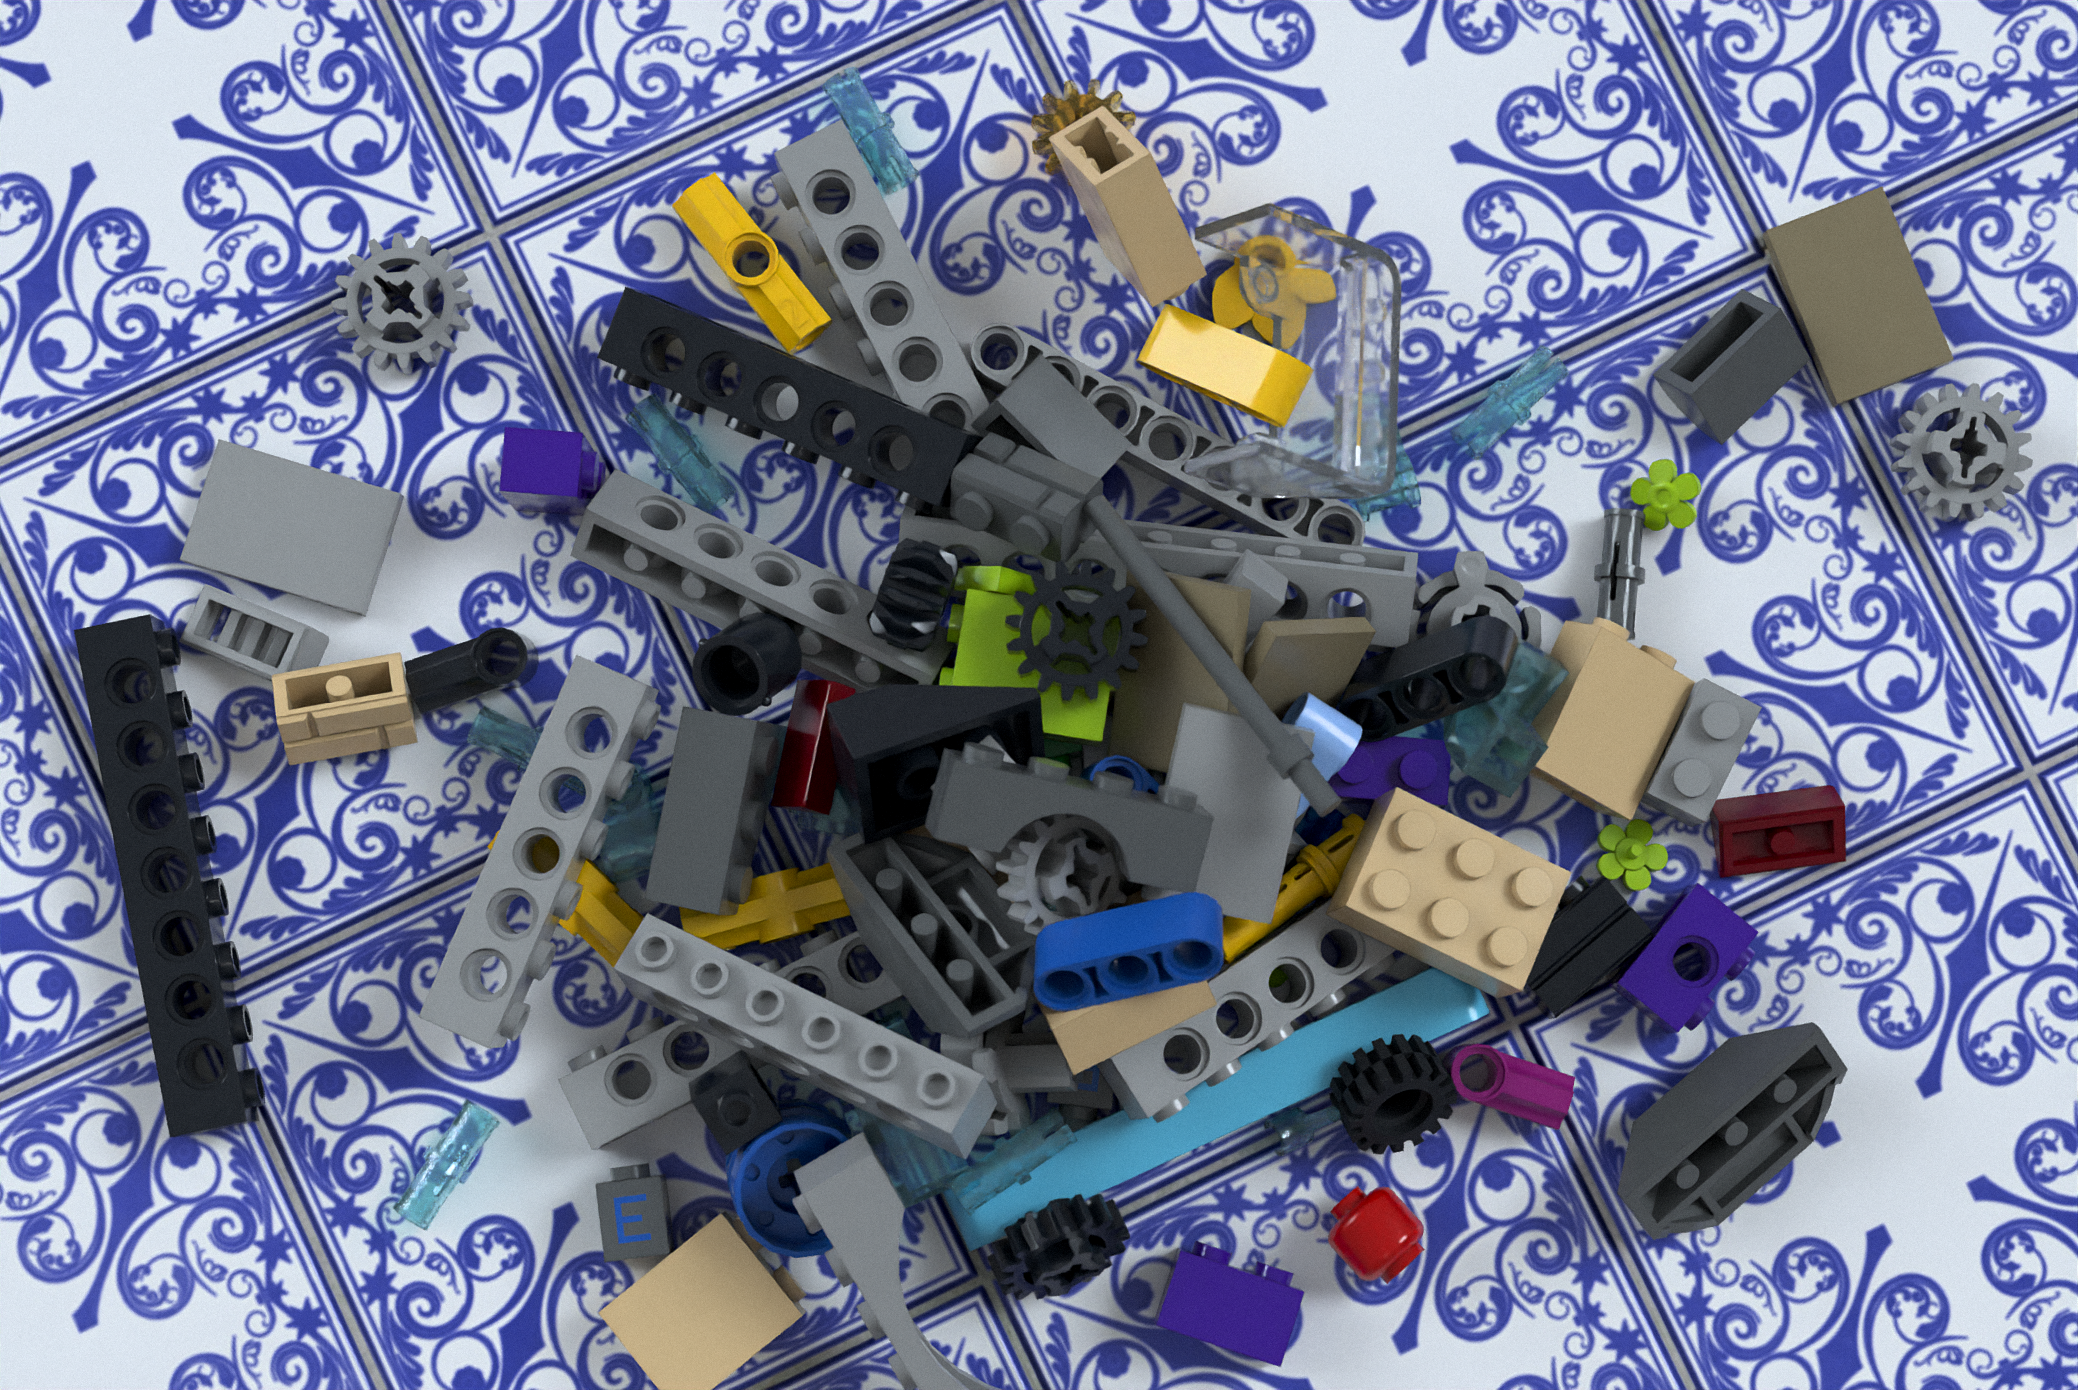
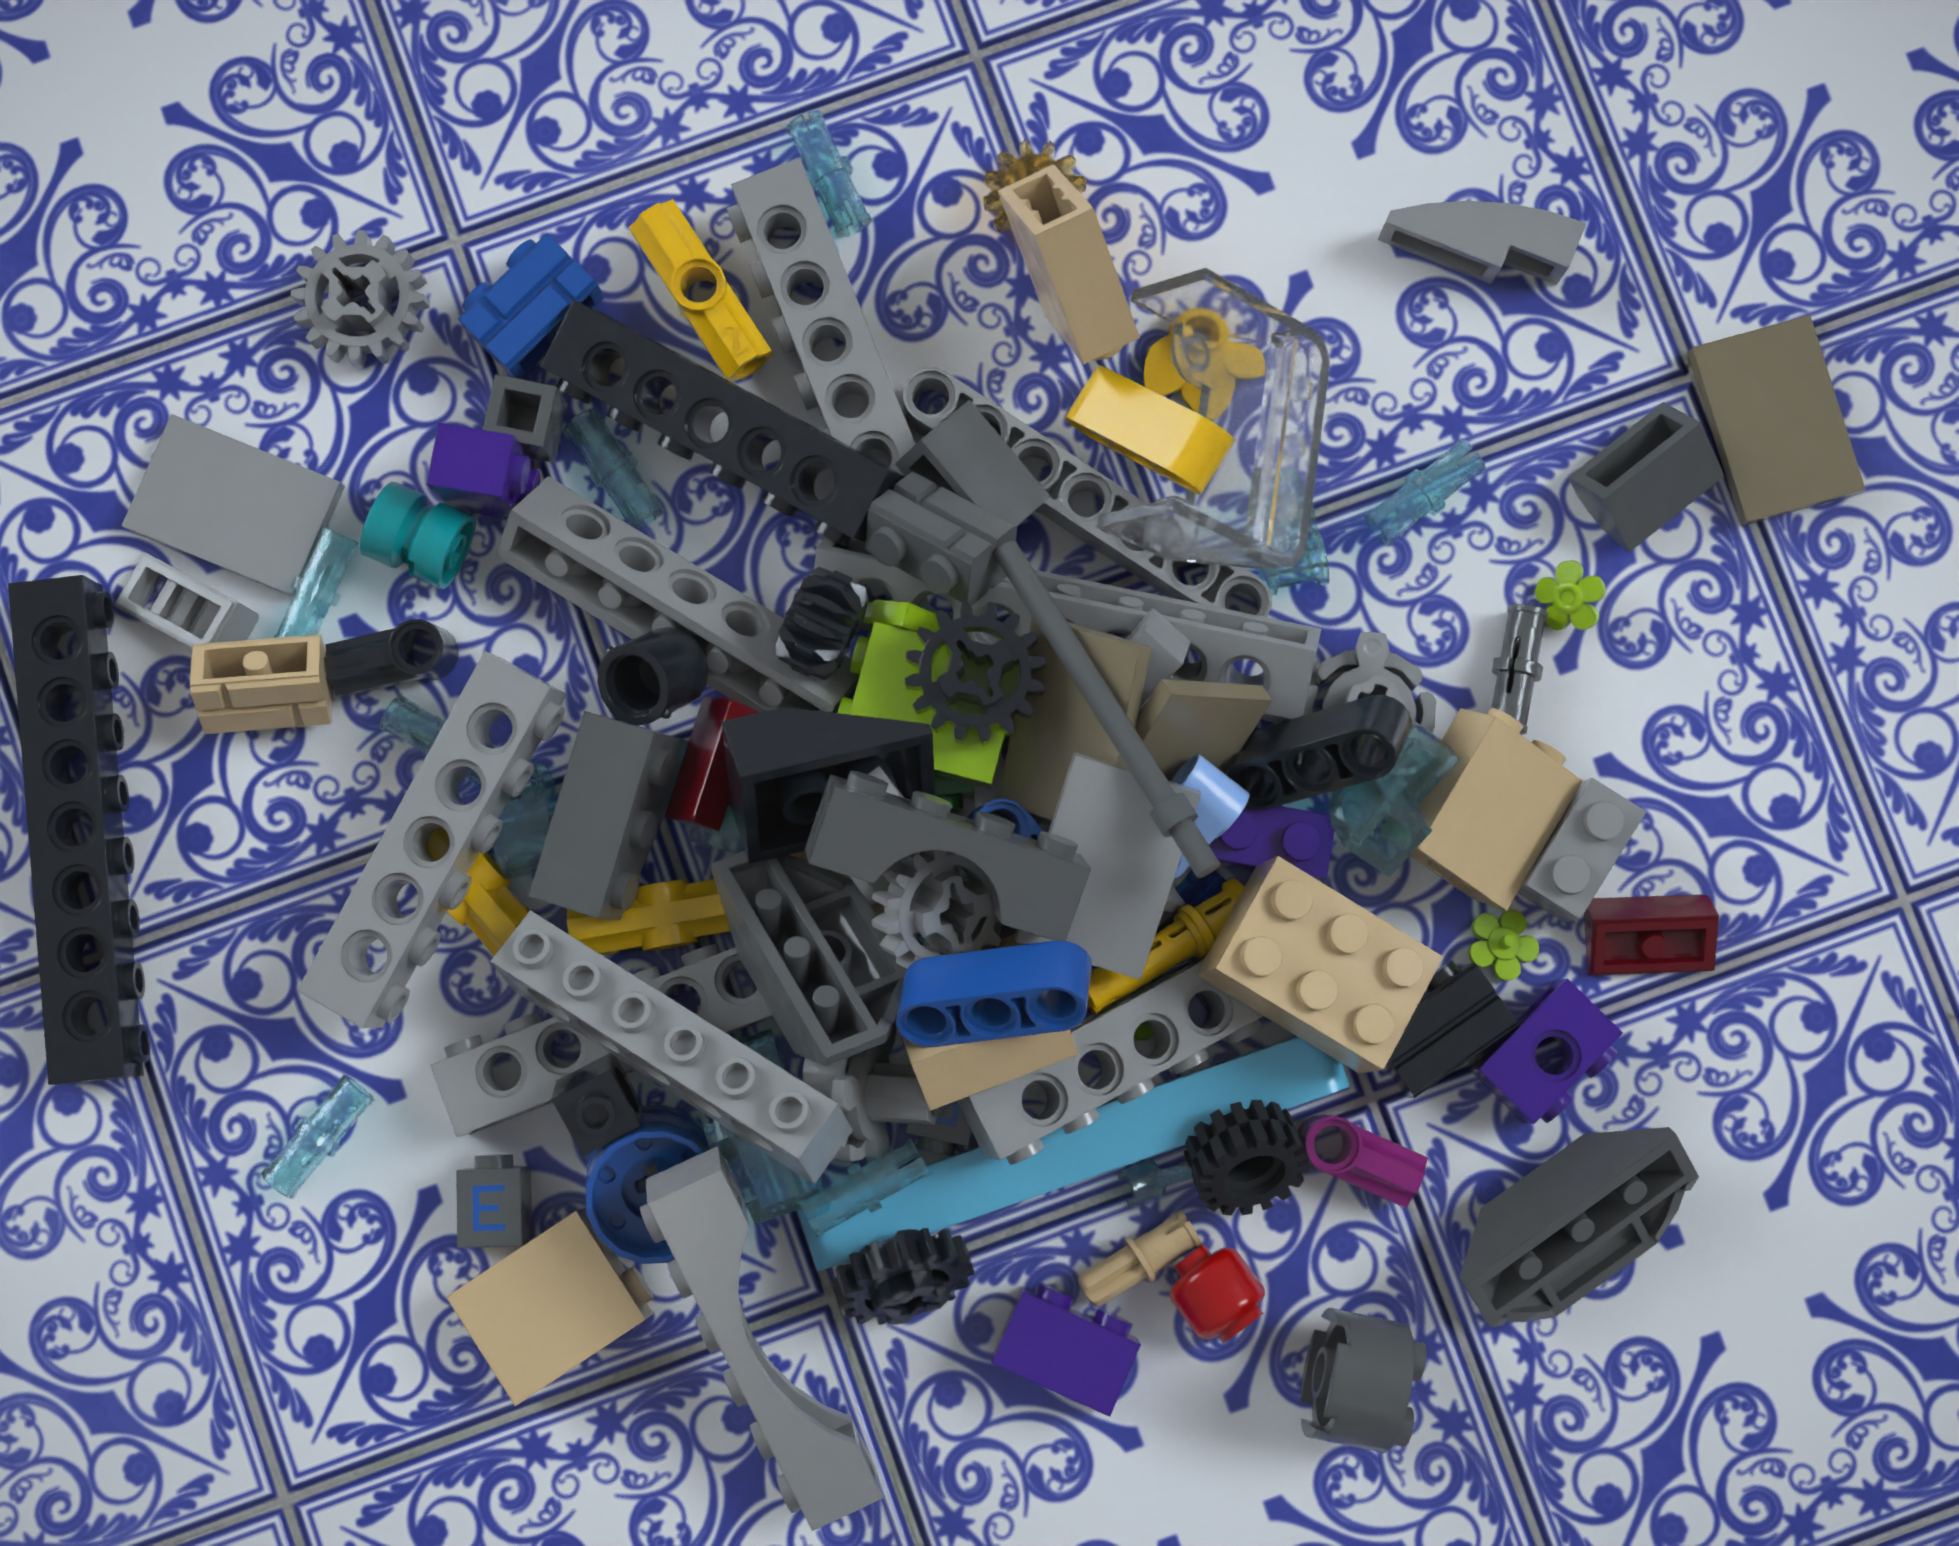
camera: 15 degrees right, 0 degrees up
light grey gear [1890,383,2033,522] -> none
none -> clear light blue pin [274,527,359,638]
none -> teal wheel [359,481,476,589]
none -> blue brick [458,233,605,379]
none -> dark grey brick [483,374,568,463]
none -> tan axle [1078,1210,1202,1307]
none -> dark grey brick [1300,1308,1427,1453]
none -> light grey slope [1378,201,1587,285]

